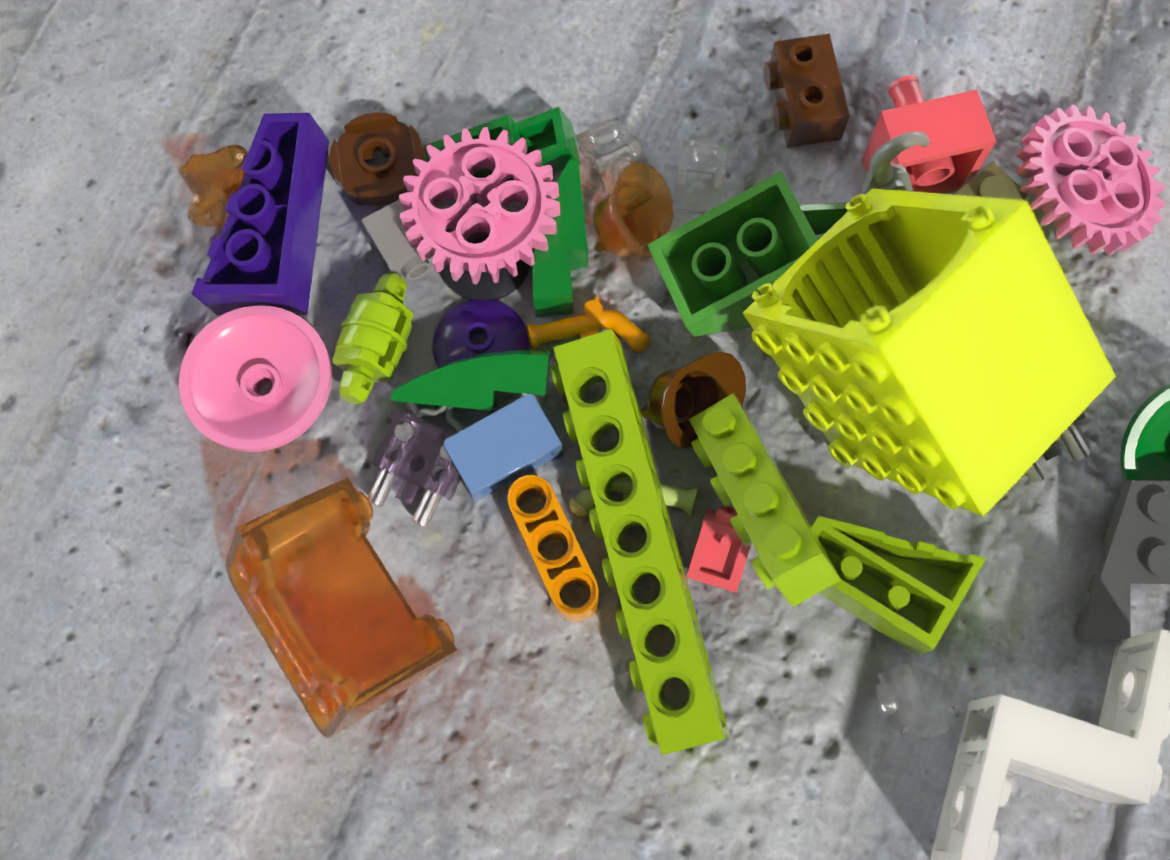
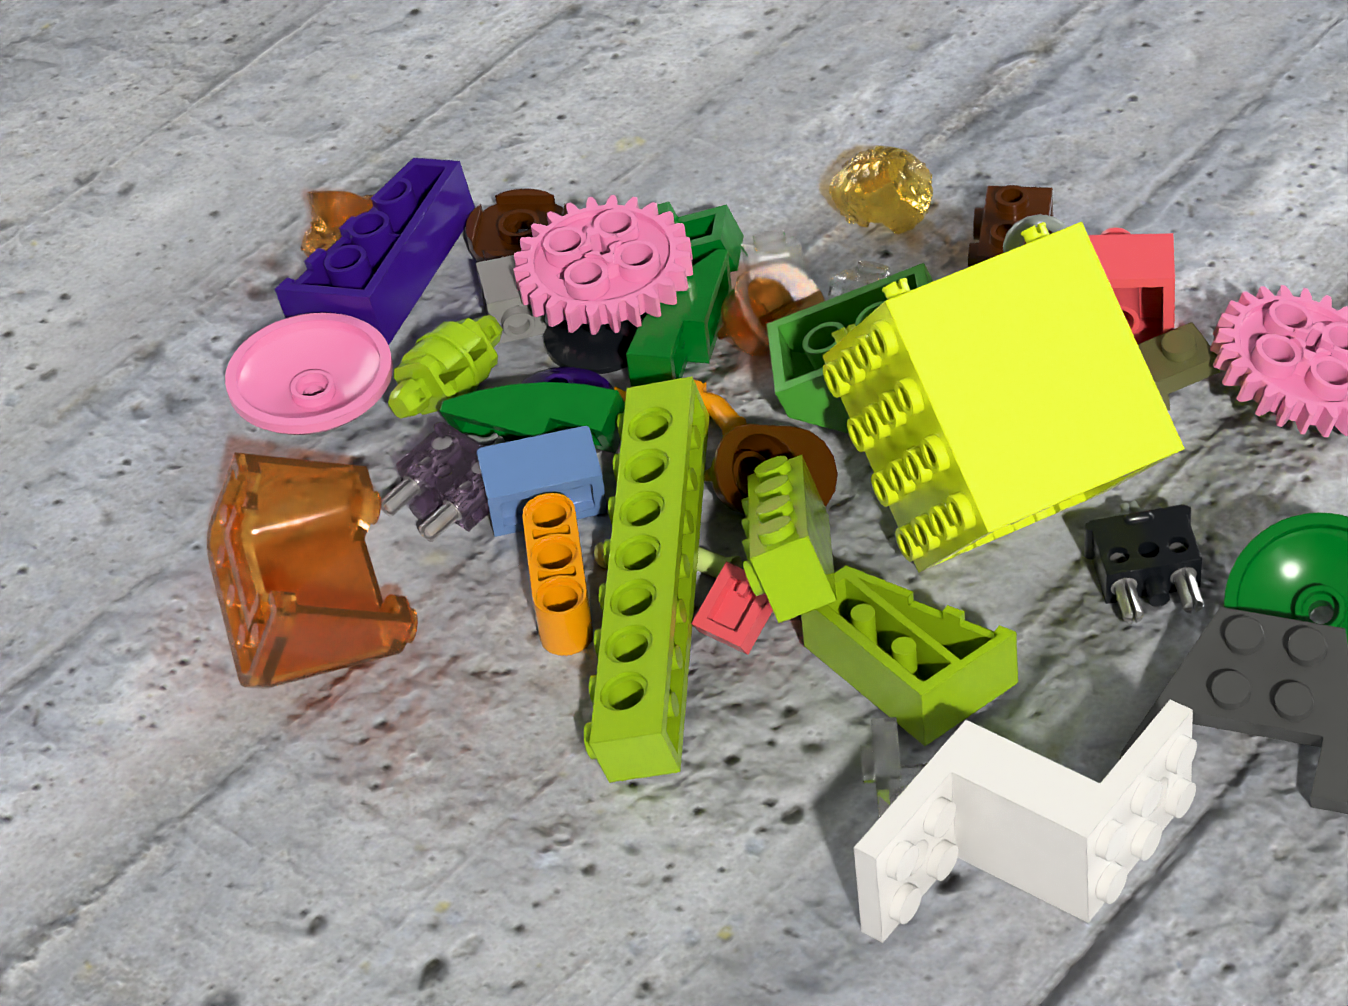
camera: 20 degrees right, 30 degrees down
none -> clear yellow hair [829,145,933,234]

